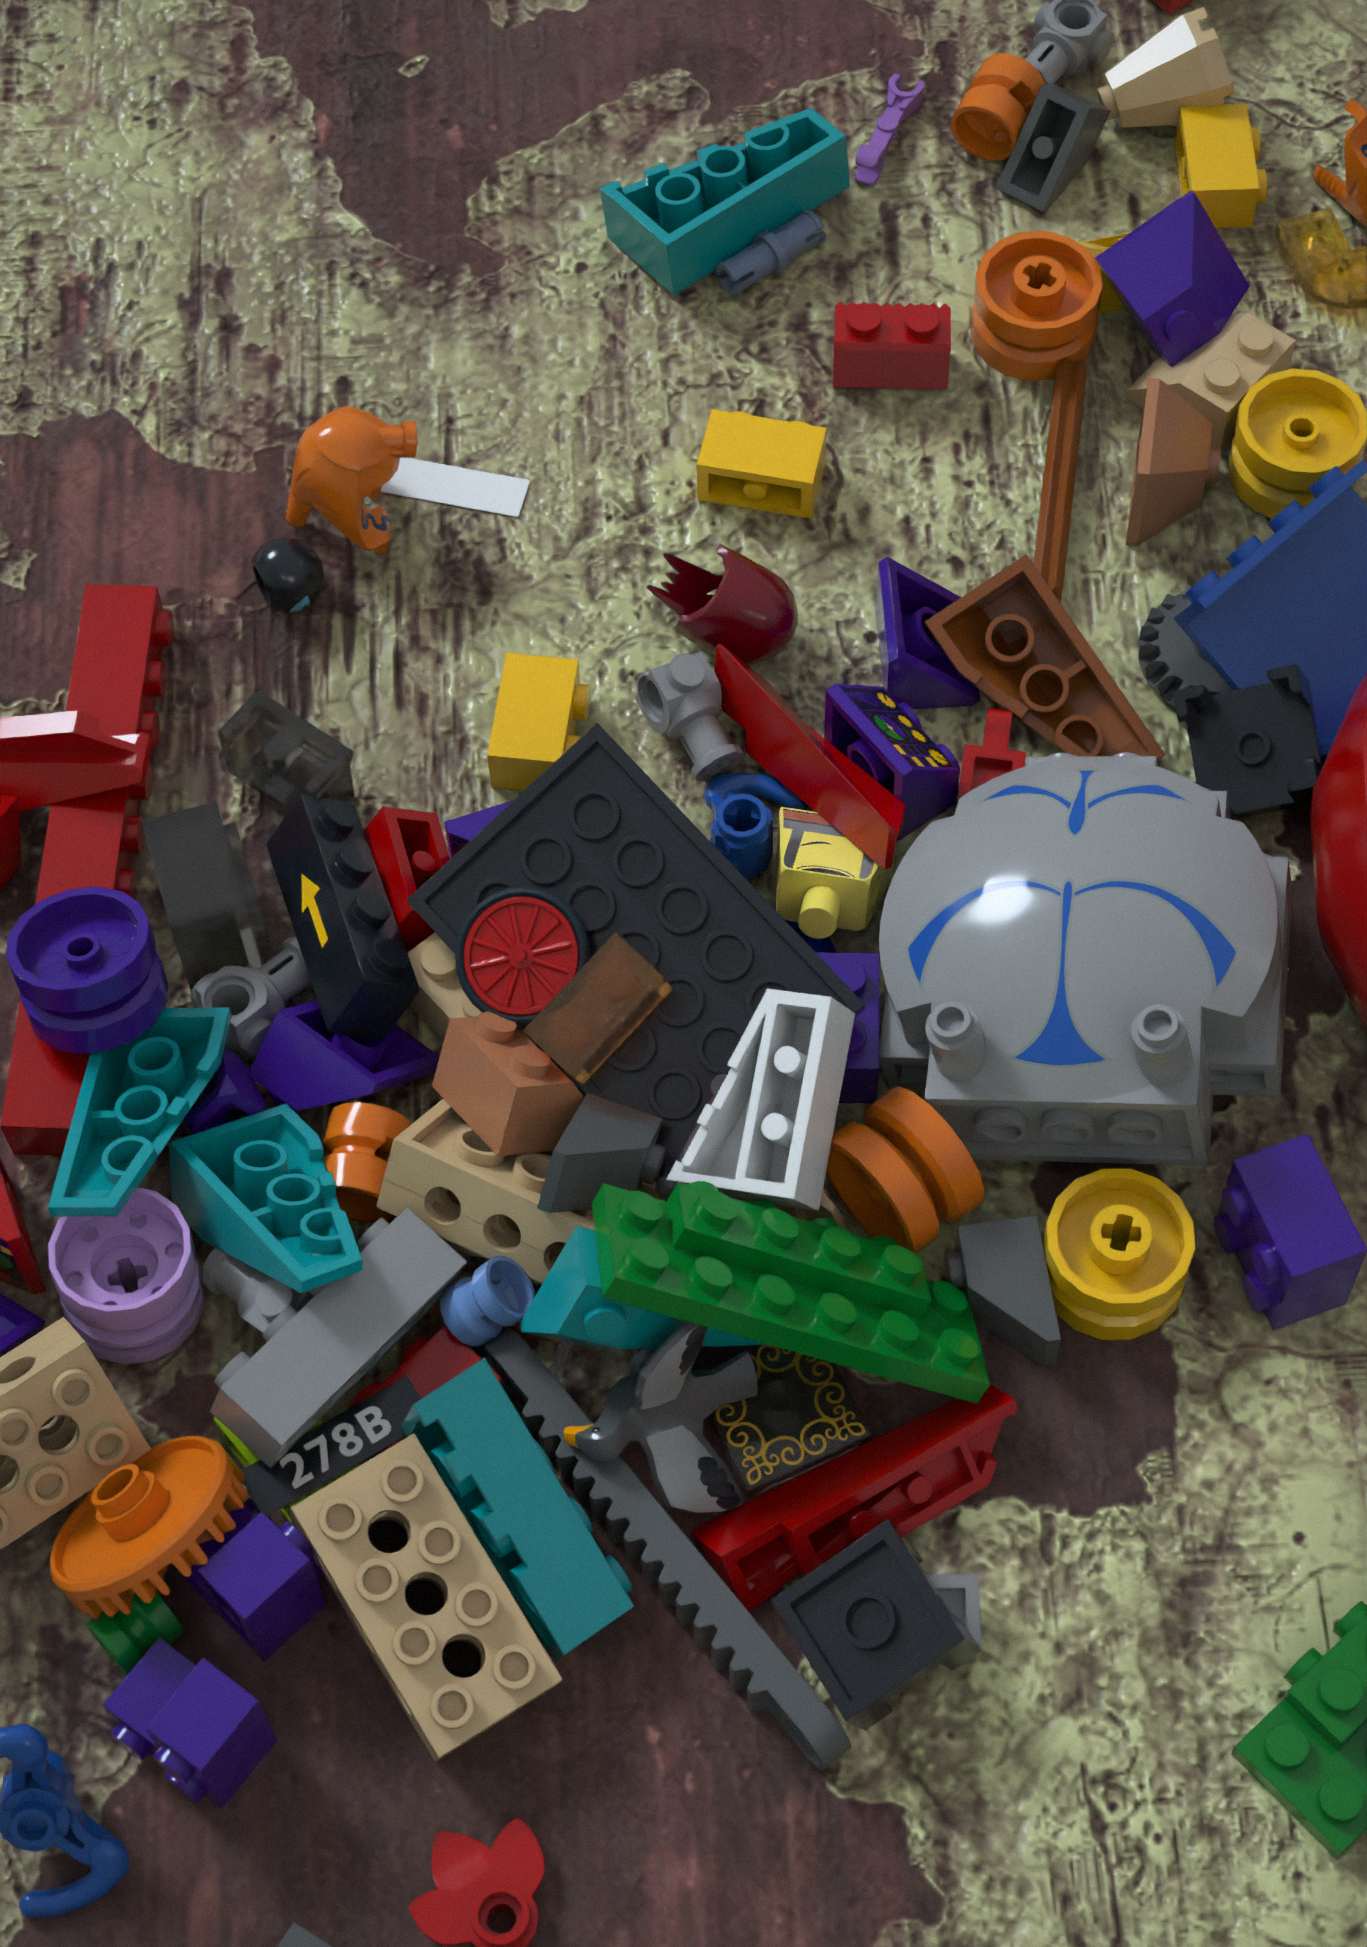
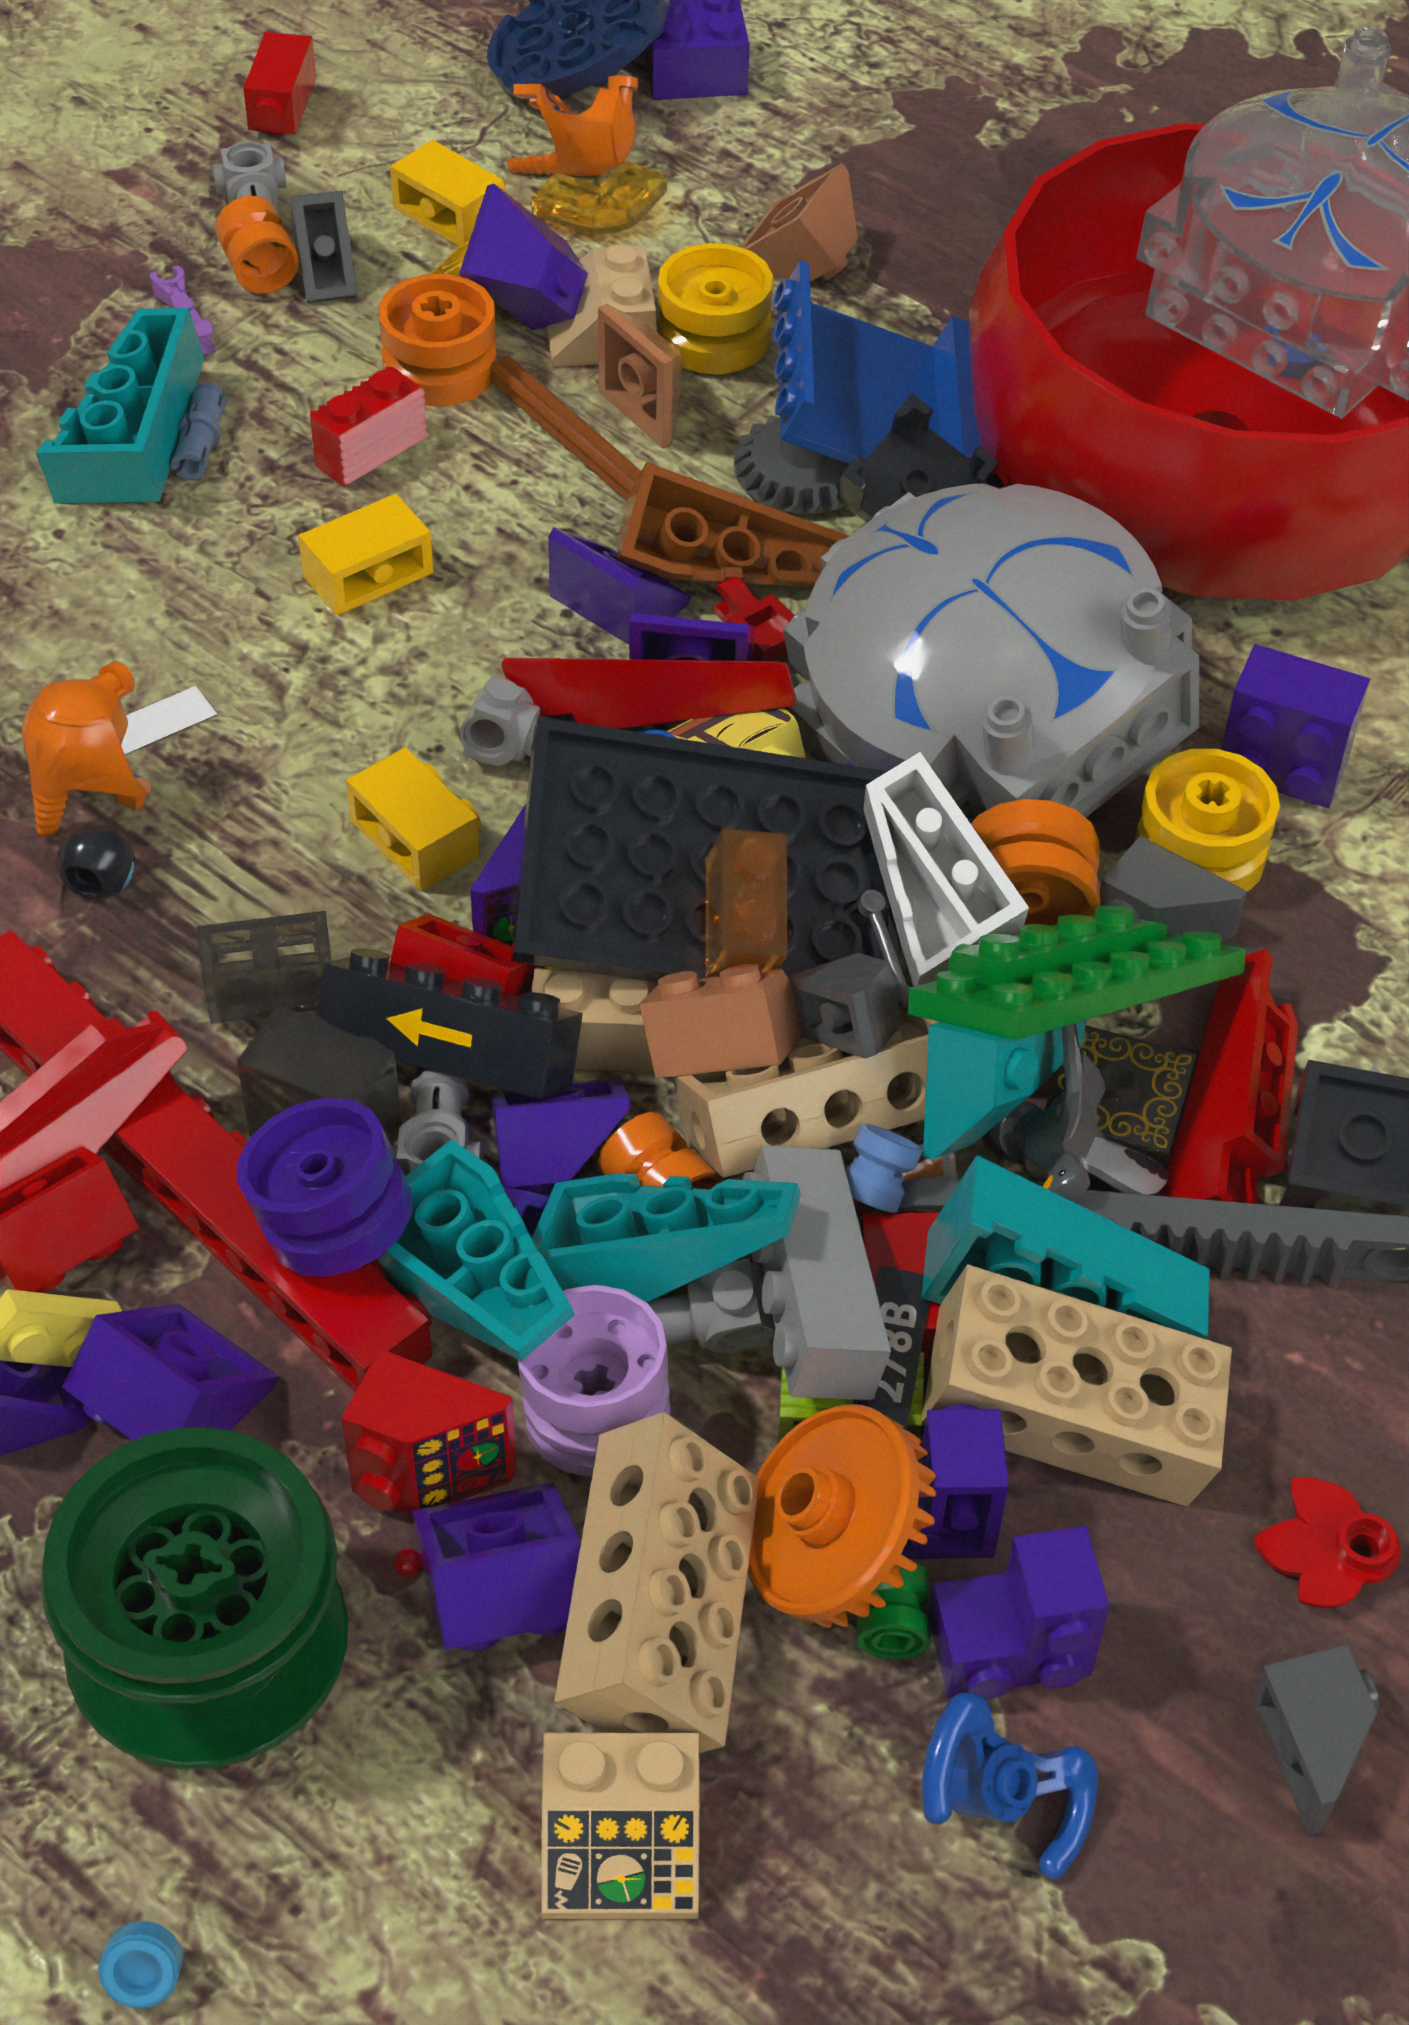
camera: 50 degrees left, 10 degrees down
red wheel [455,886,590,1026] -> none
dark red helmet [646,544,798,666] -> none
tan cone [1097,7,1234,128] -> none

